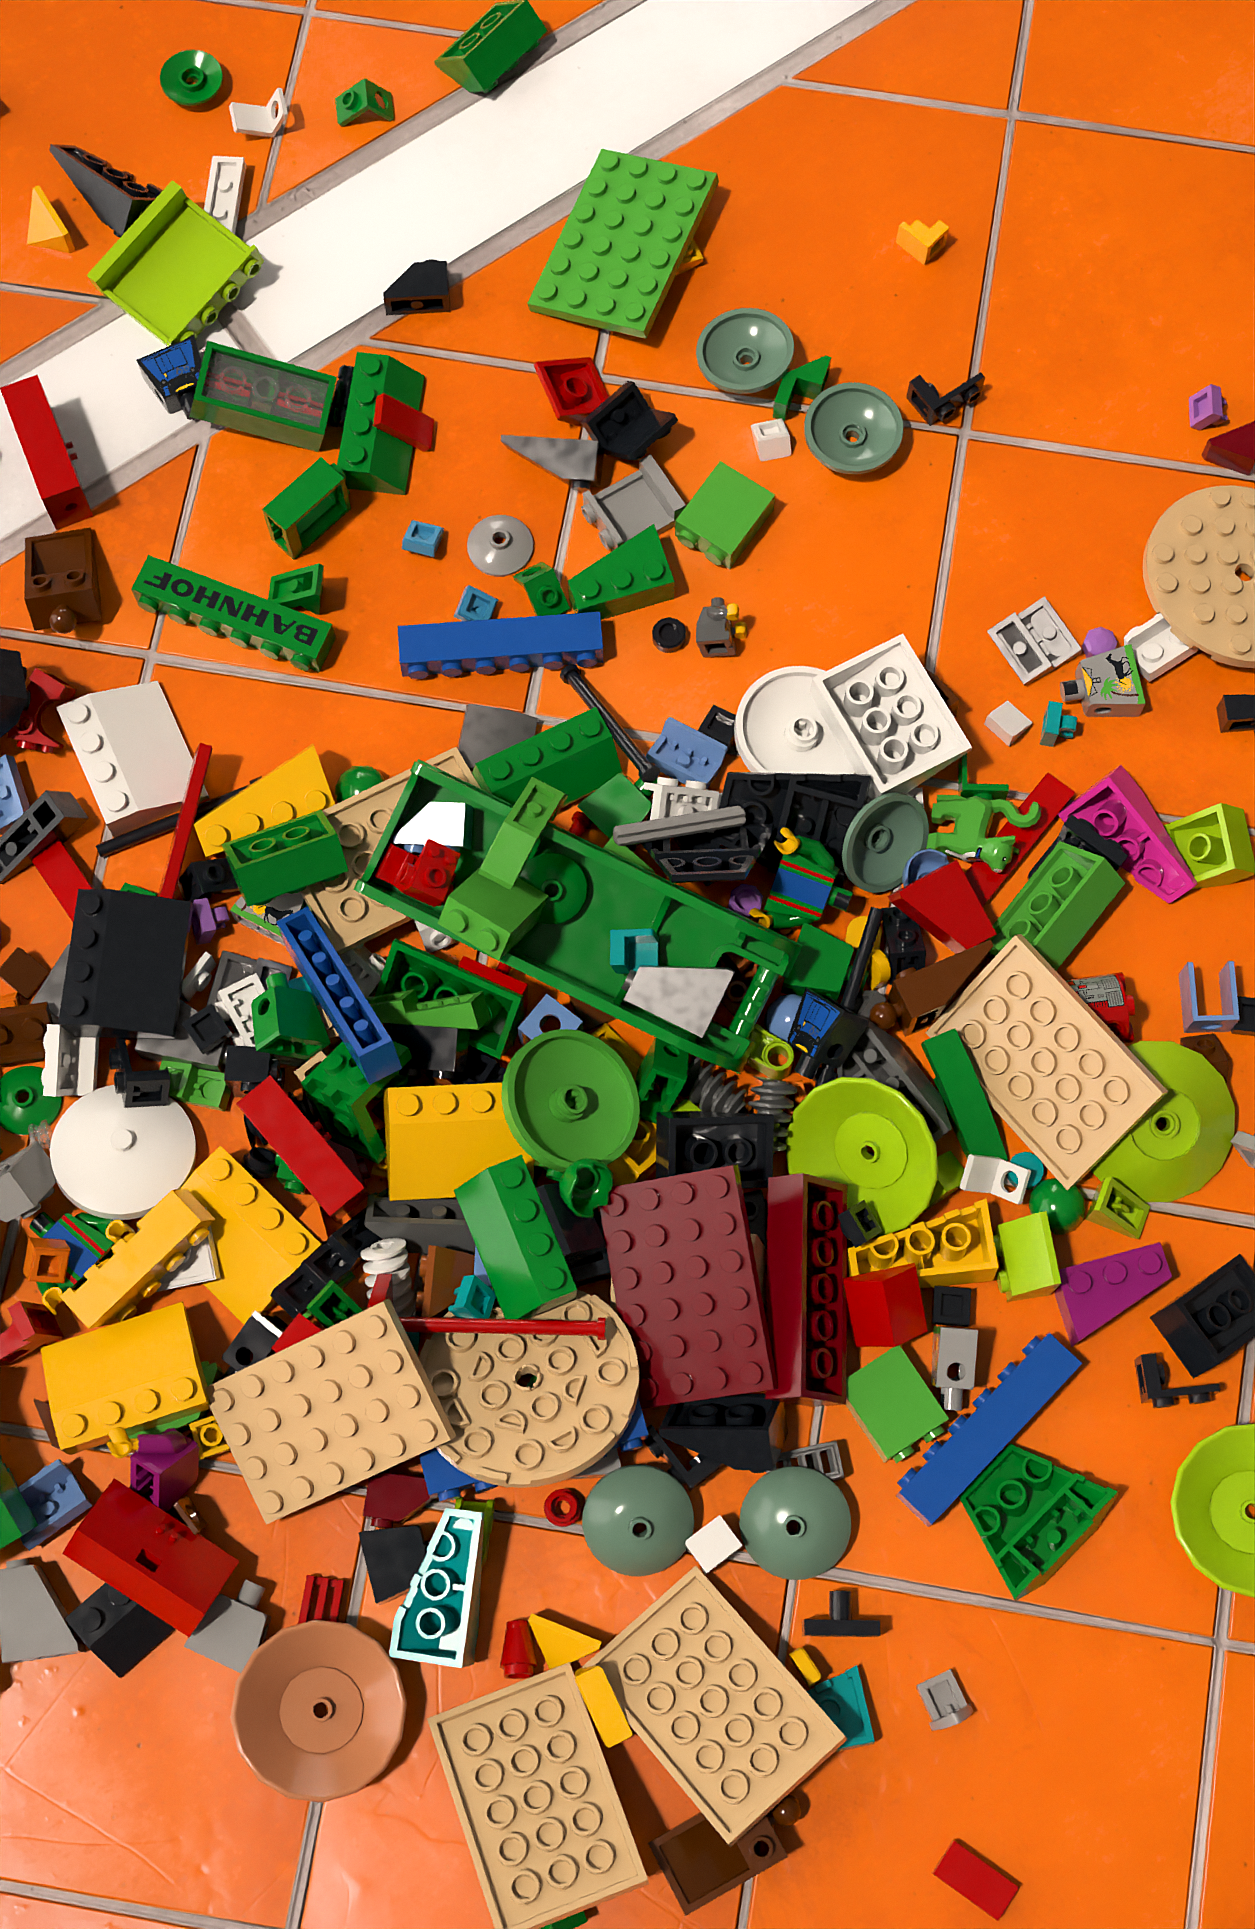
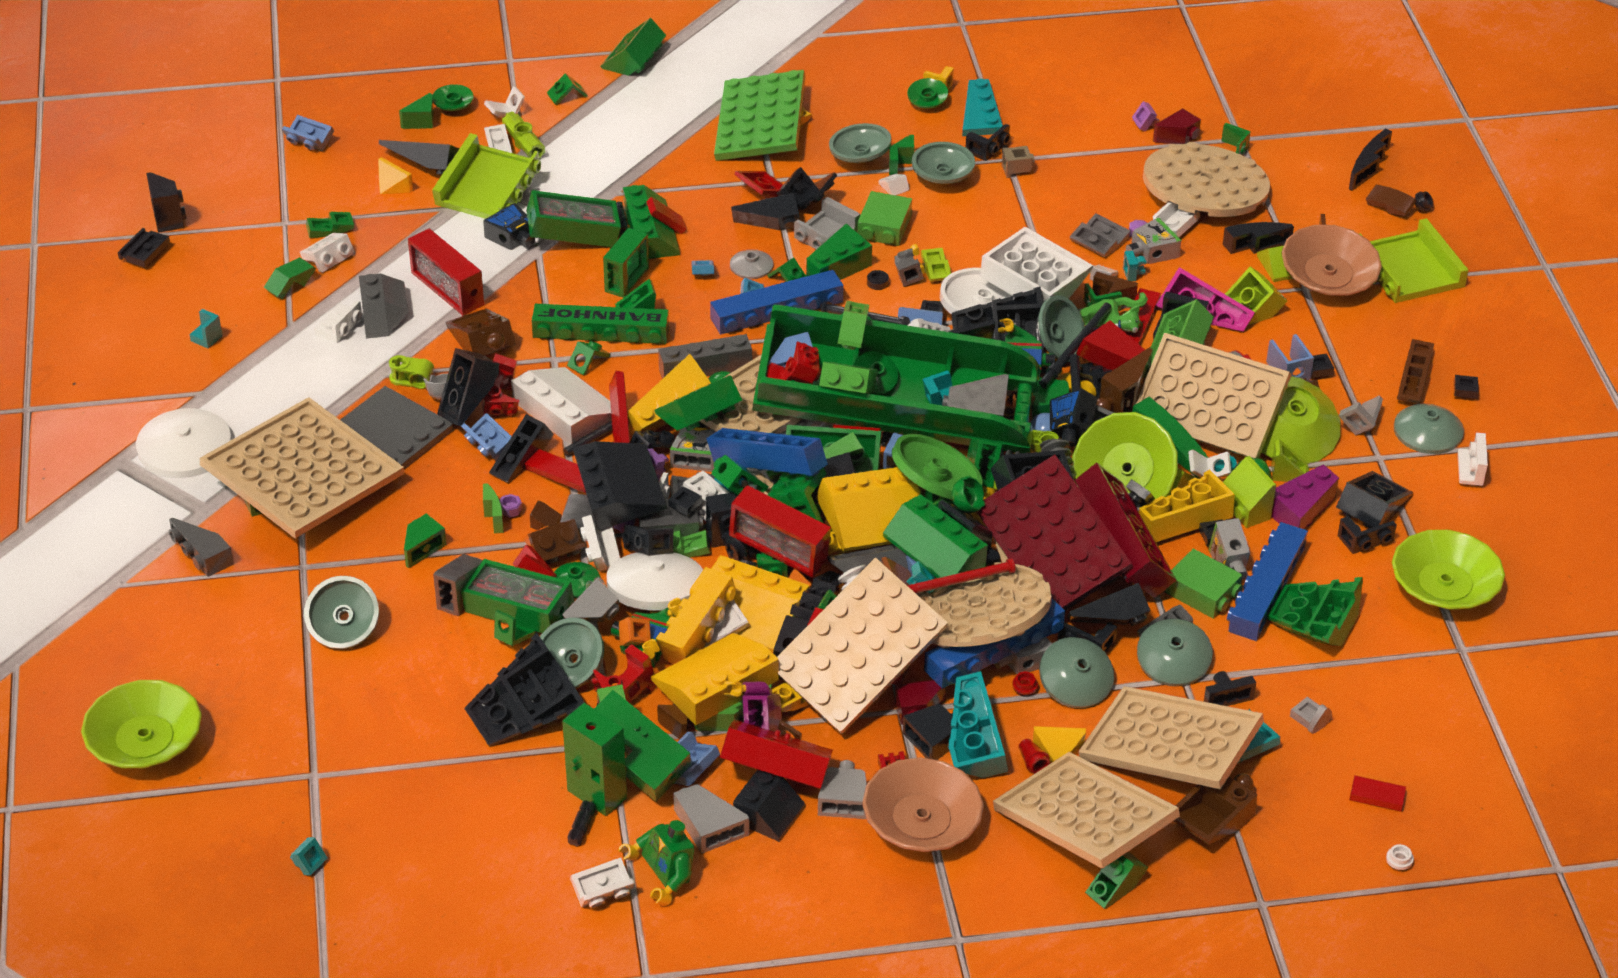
camera: 20 degrees left, 30 degrees down
black slope [383,259,450,315] -> none
yellow slope [574,1665,632,1748] -> none
white panel [685,1515,743,1575] -> none
red slope [842,1263,928,1347] -> none
none -> green slope [399,93,434,129]
none -> lime piece [502,111,545,159]
none -> green bracket [567,340,611,375]
none -> dark grey brick [658,334,752,379]
none -> green dish [907,78,948,108]
none -> lime slope [921,248,951,282]
none -> teal wing [962,78,1003,136]
none -> dark tan brick [1002,146,1035,178]
none -> black bar [1039,302,1112,388]
none -> reddish brown slope [1092,271,1138,300]

